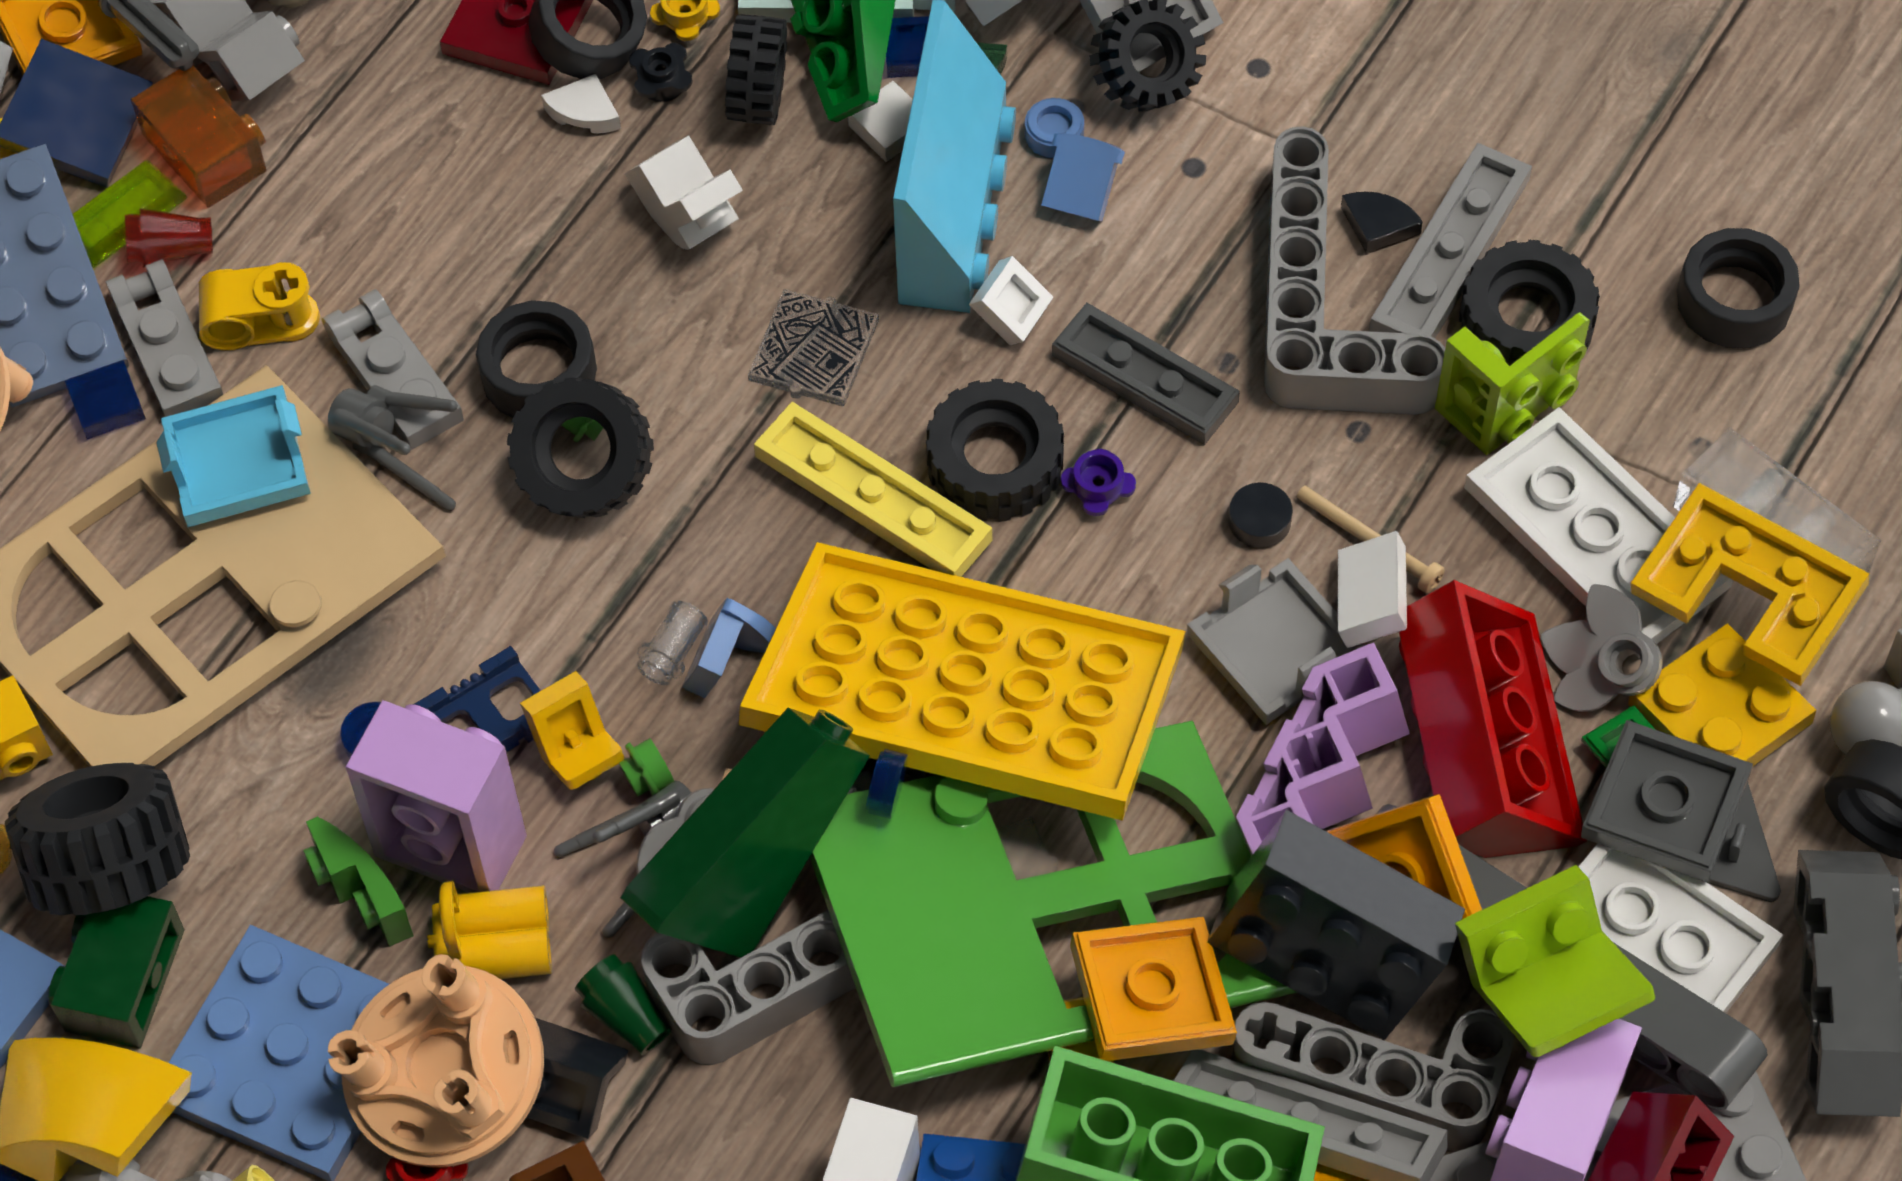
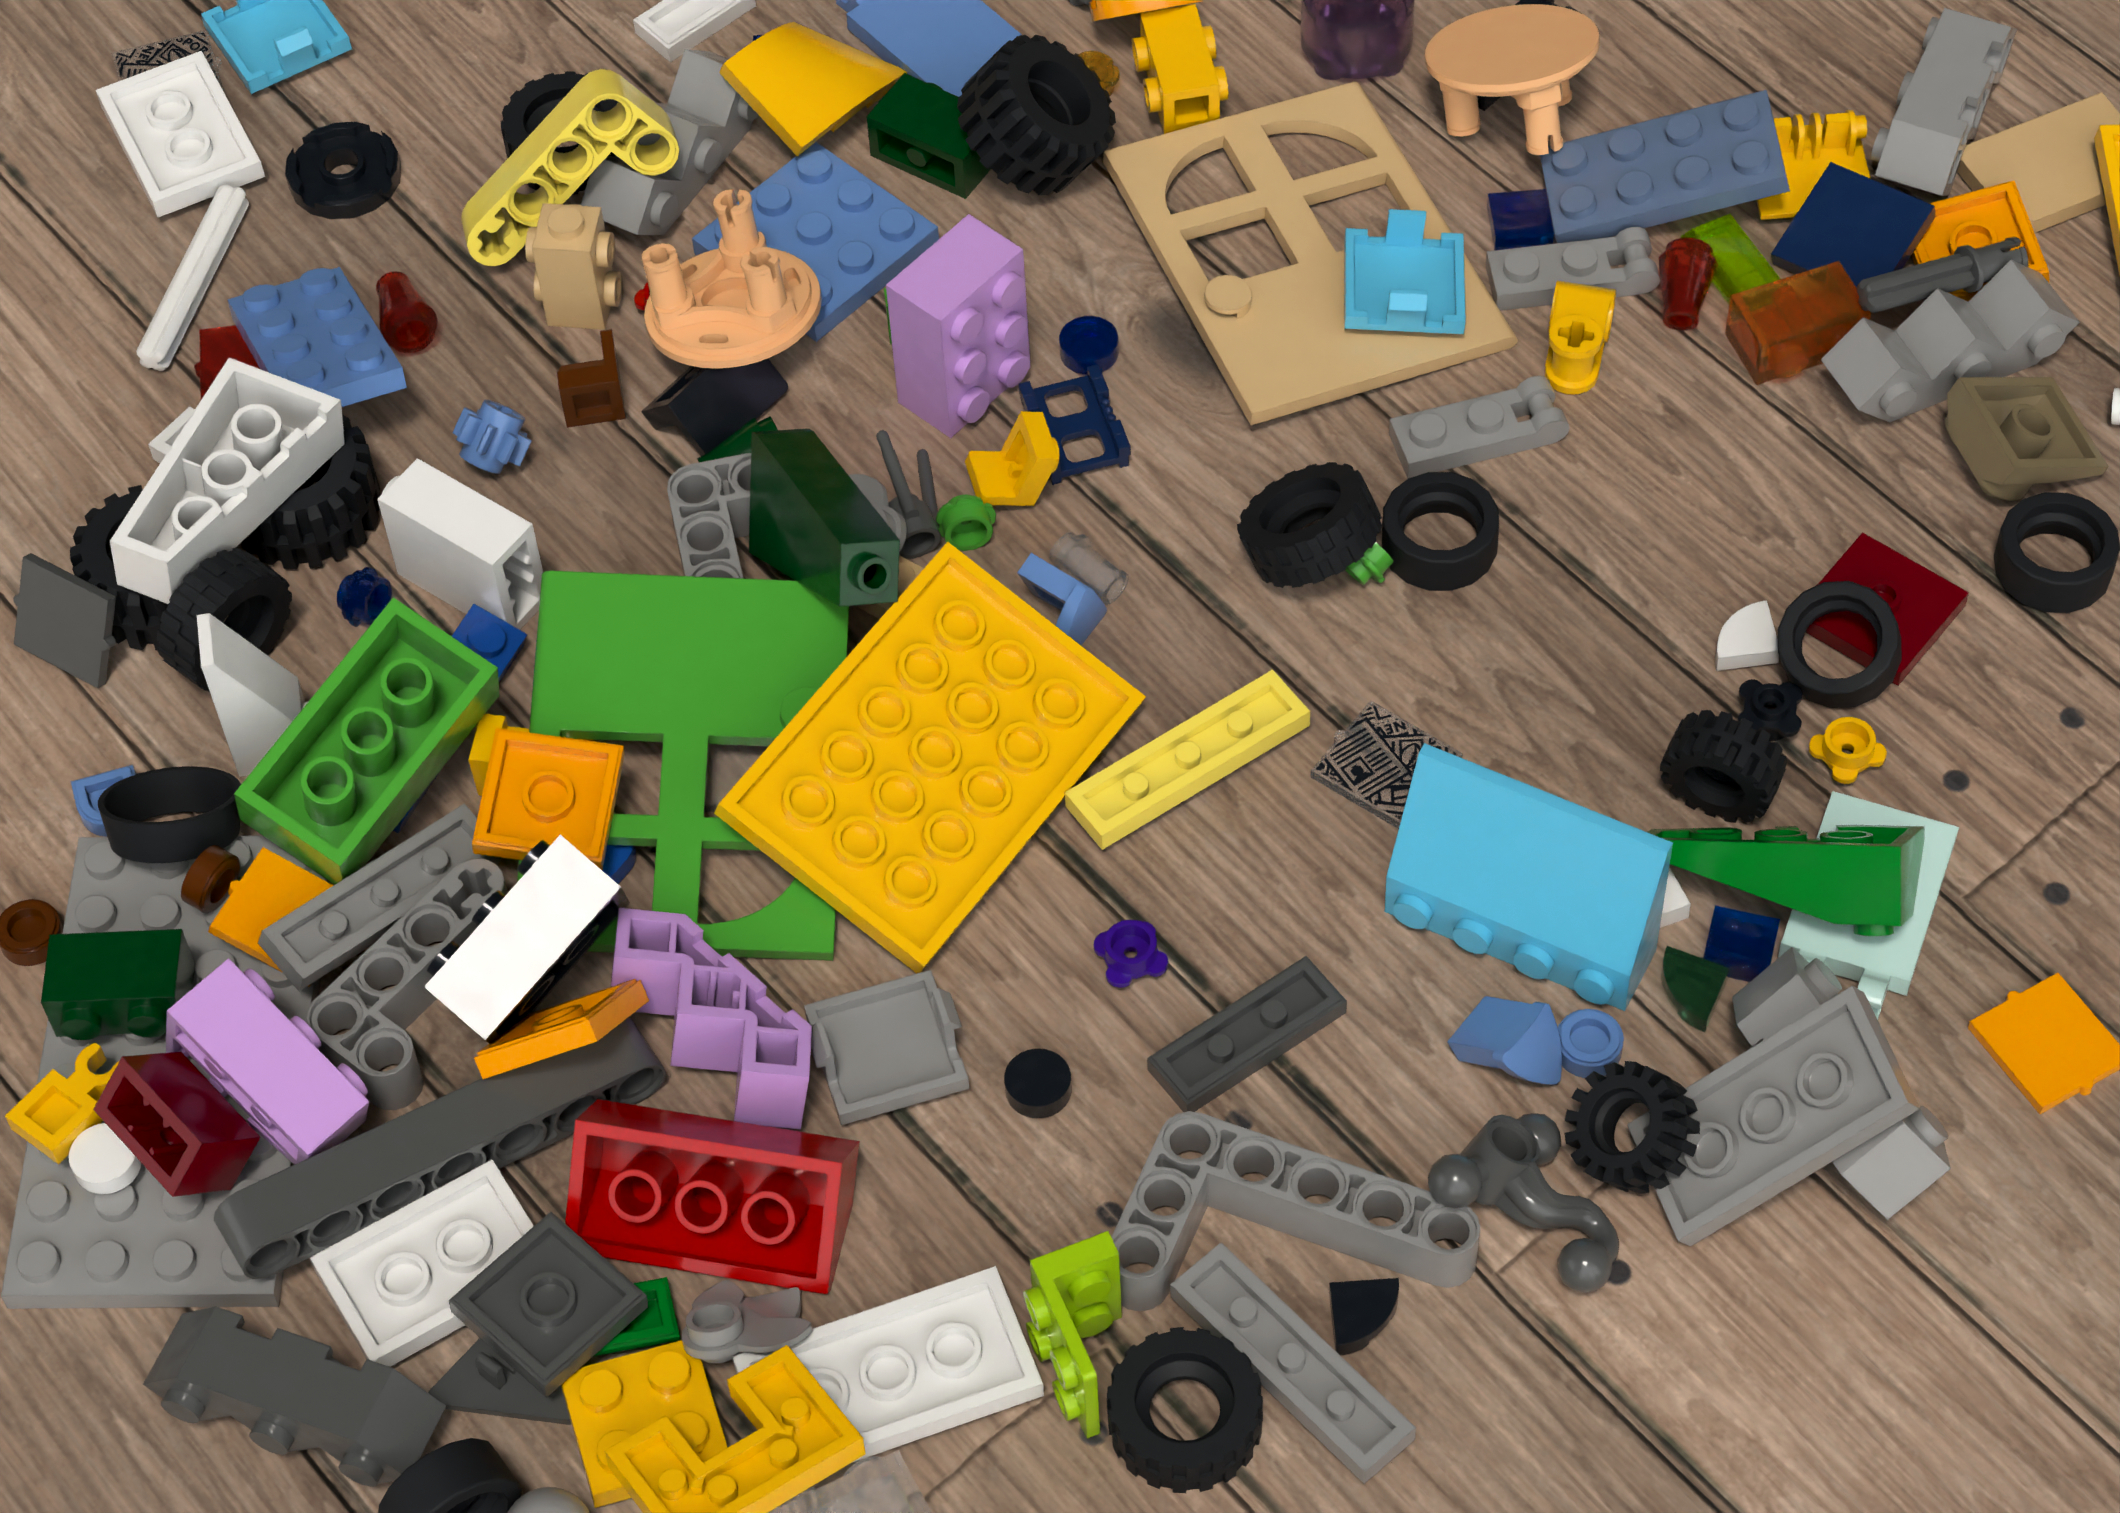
camera: 110 degrees right, 5 degrees down
dark grey plant [327,385,458,511] -> none
yellow piece [427,881,552,979] -> none
white brick [625,136,743,250] -> none
tile [866,749,908,819] -> none
black tyre [926,379,1064,522] -> none
white tile [969,256,1053,345] -> none
tan piece [1297,485,1445,594] -> none
white tile [1338,531,1407,648] -> none
lime bracket [1455,865,1655,1057] -> none
none -> dark grey piece [1428,1113,1619,1293]

